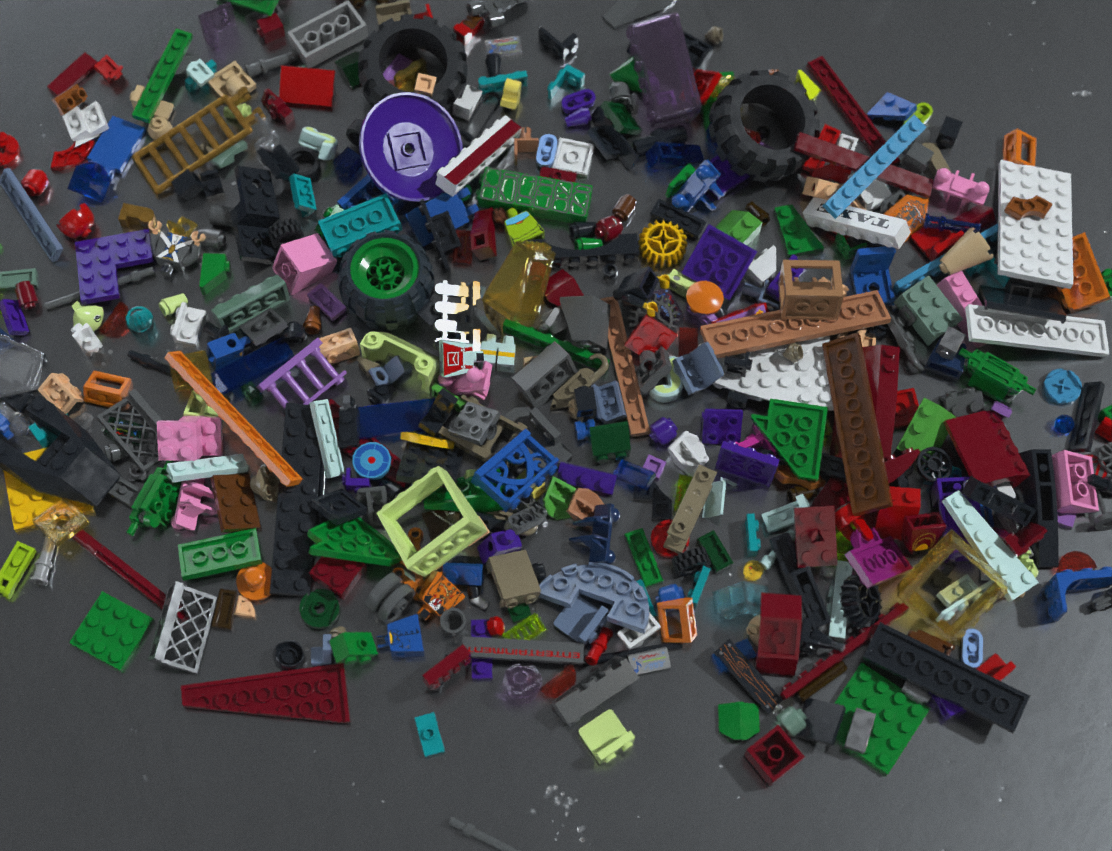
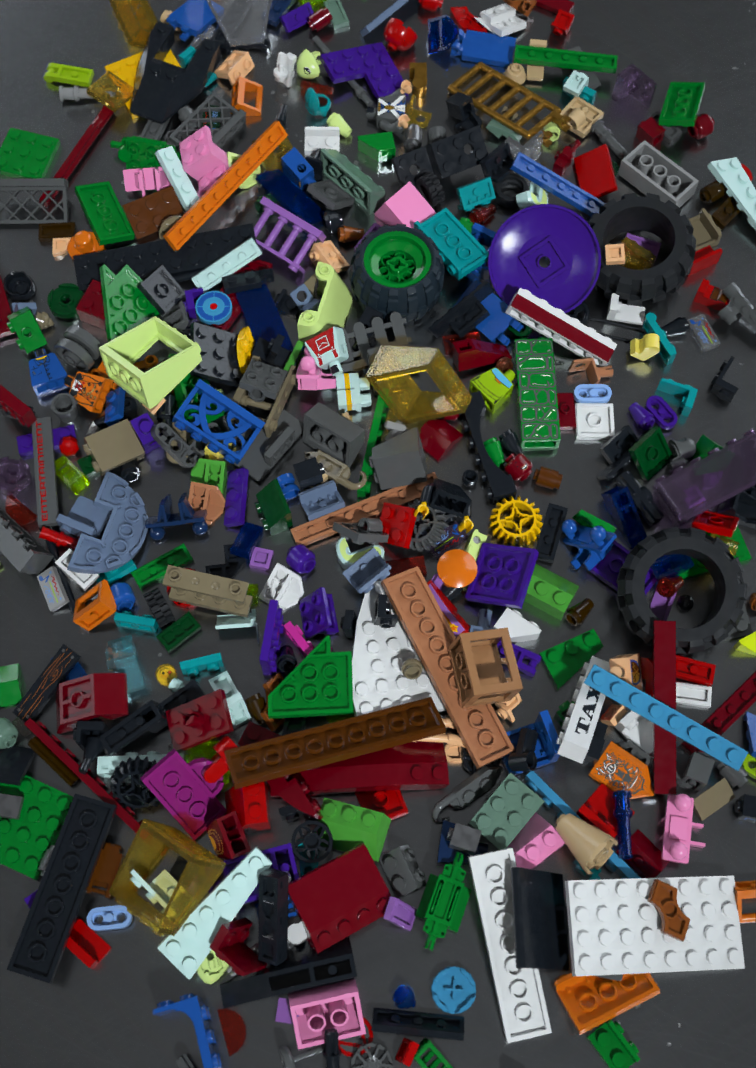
camera: 80 degrees right, 0 degrees up
none -> clear red cone [469,204,496,225]
none -> black piece [508,728,538,771]
none -> blue plate [510,152,606,216]

